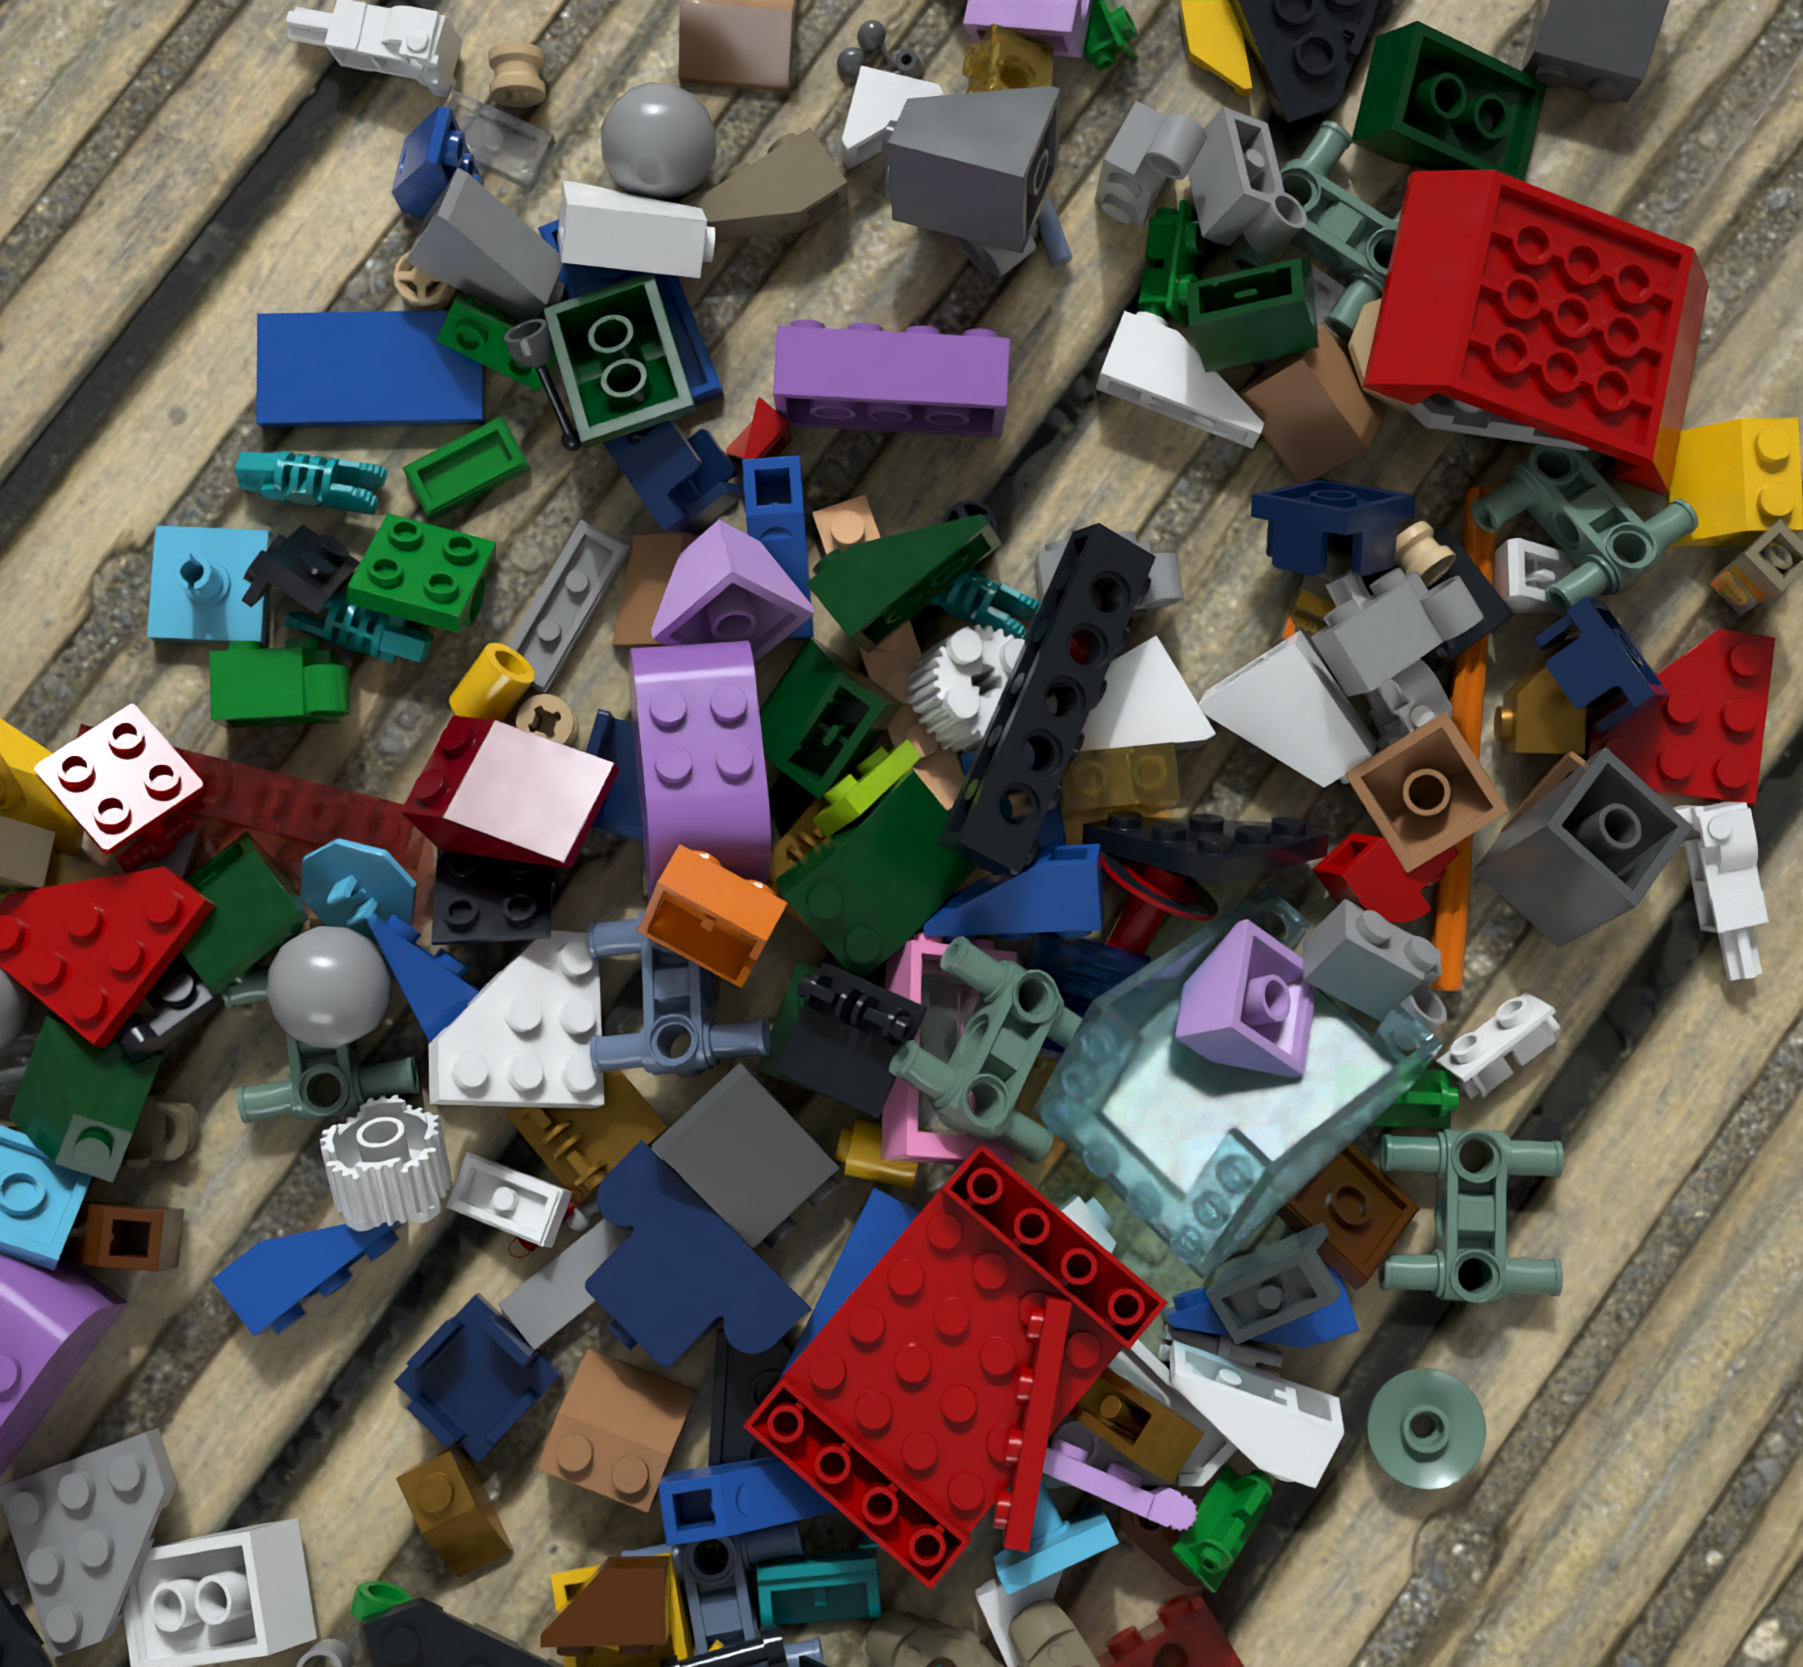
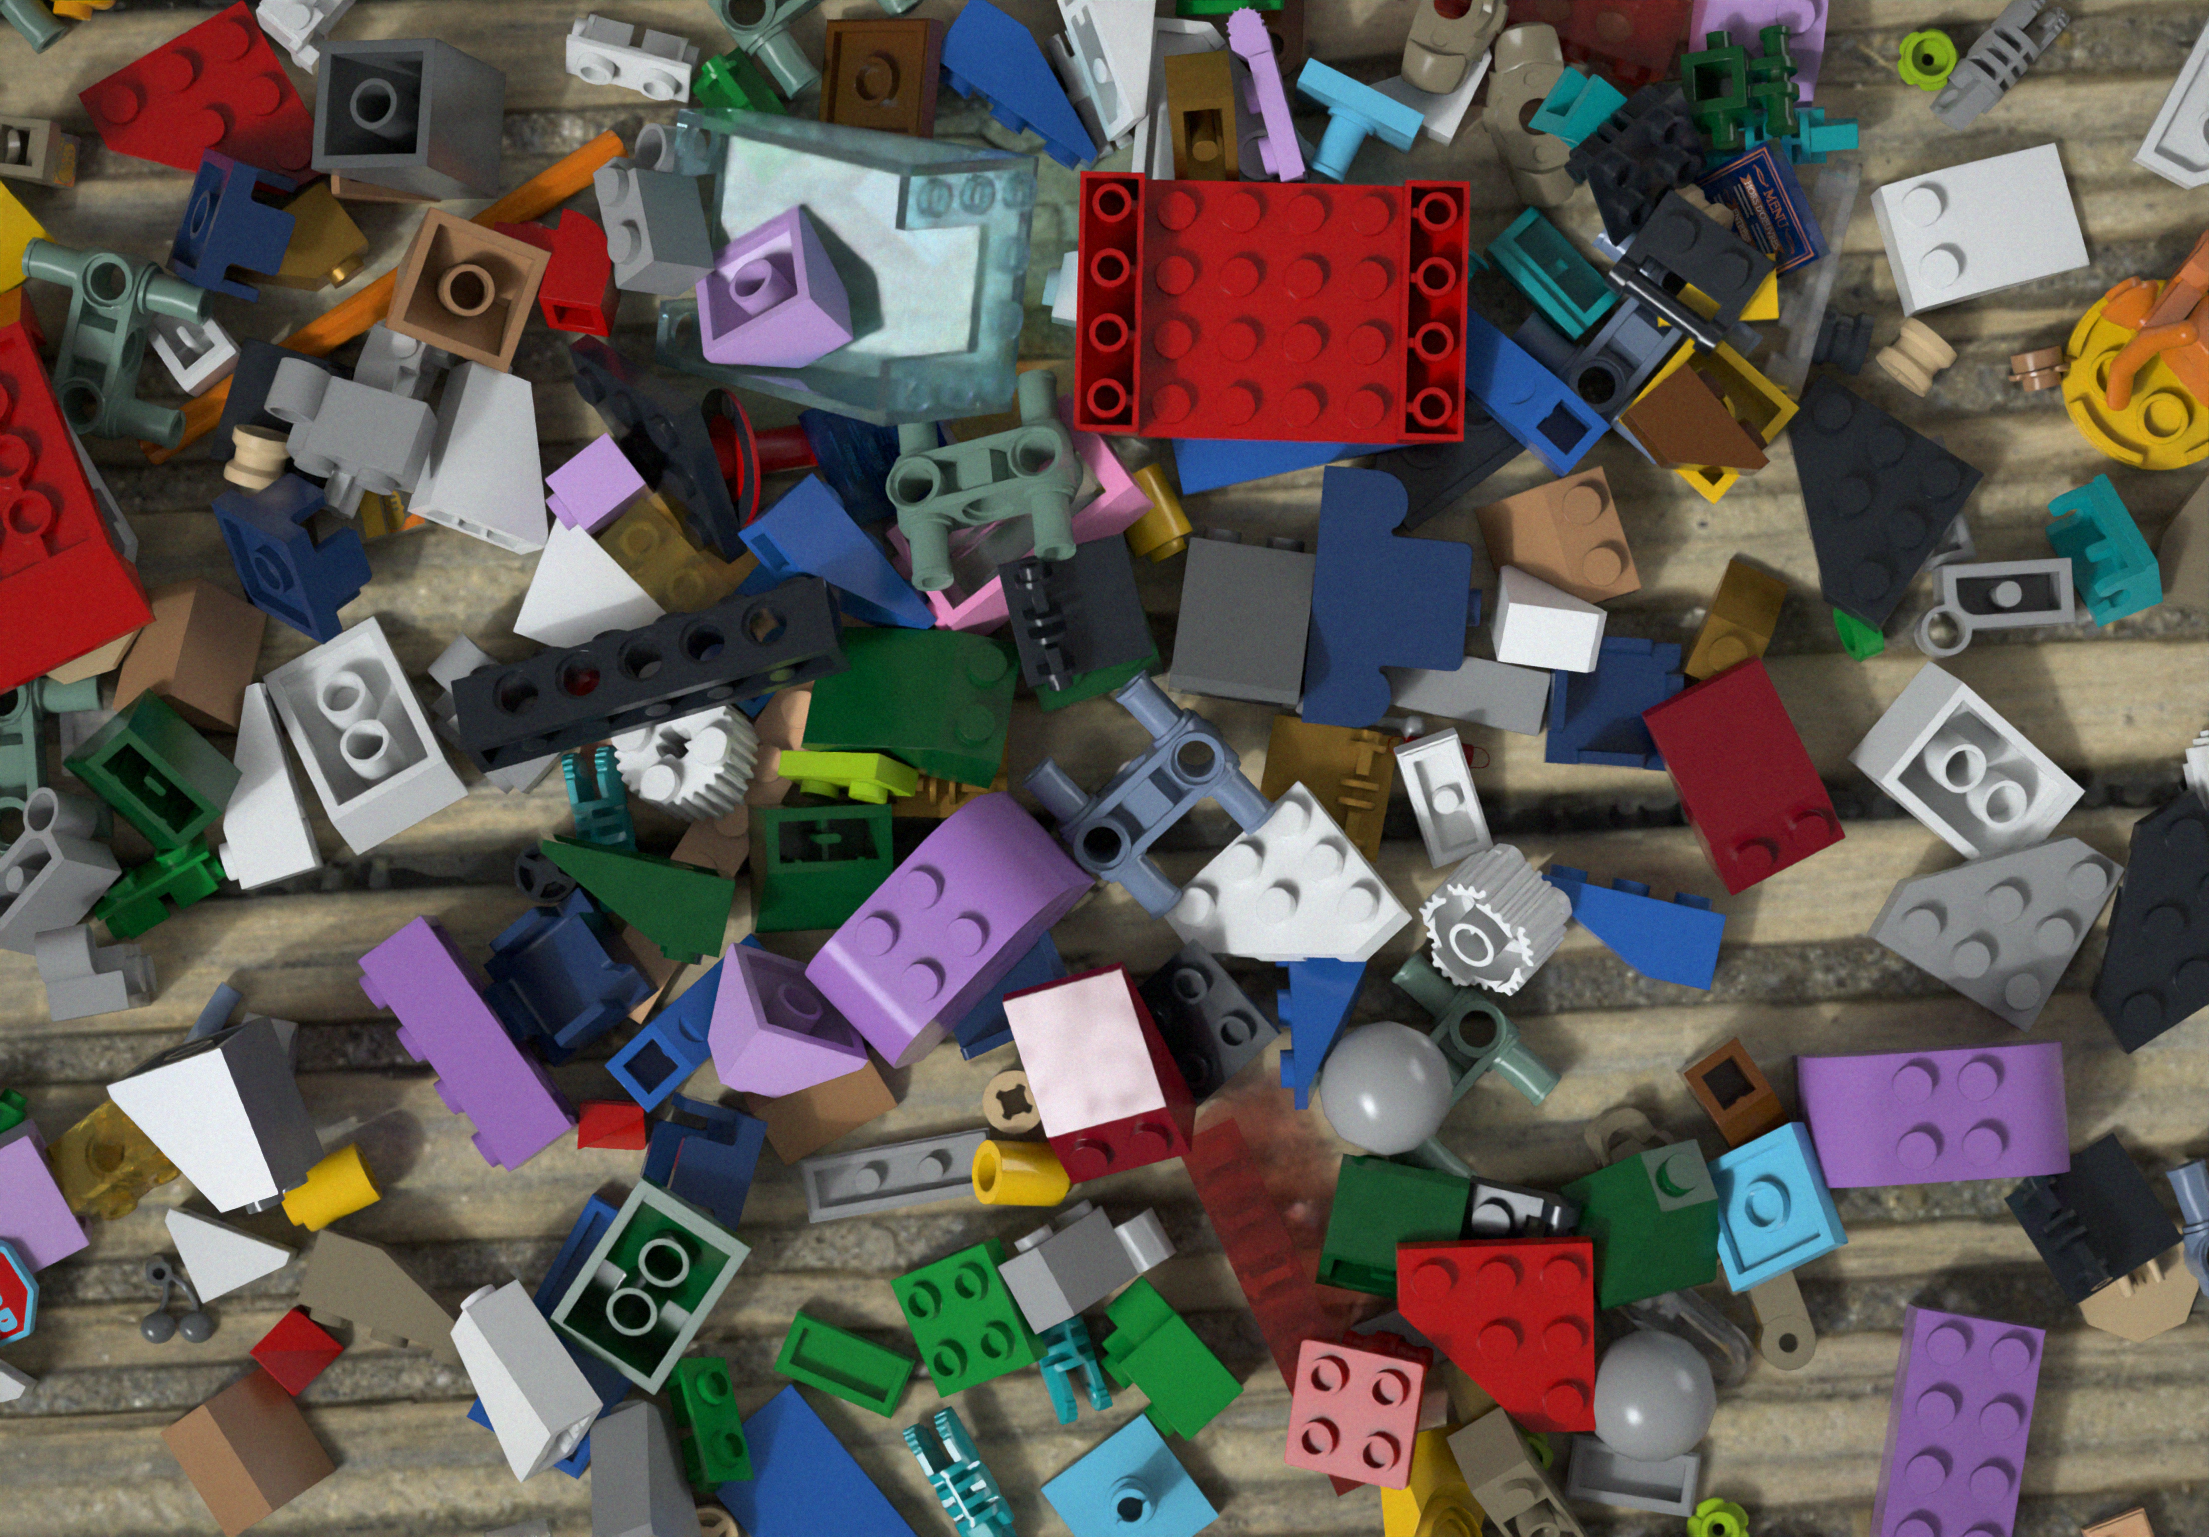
camera: 125 degrees left, 5 degrees up
black bracket [241,524,360,614] -> none
medium azure piece [301,838,417,942] -> none
dark grey hinge [504,319,582,451] -> none
light grey piece [601,82,716,202] -> none
orange piece [637,844,788,988] -> none
red plate [993,1294,1072,1552] -> none
dark grey panel [1205,1222,1342,1345] -> none
none -> red slope [249,1304,346,1397]
none -> white slope [262,616,470,856]
none -> yellow brick [281,1141,383,1233]
none -> dark blue panel [482,888,659,1068]
none -> lavender slope [545,432,654,536]
none -> light grey hinge [998,1199,1177,1335]
none -> white slope [1489,565,1607,673]
none -> dark red slope [1641,654,1846,896]

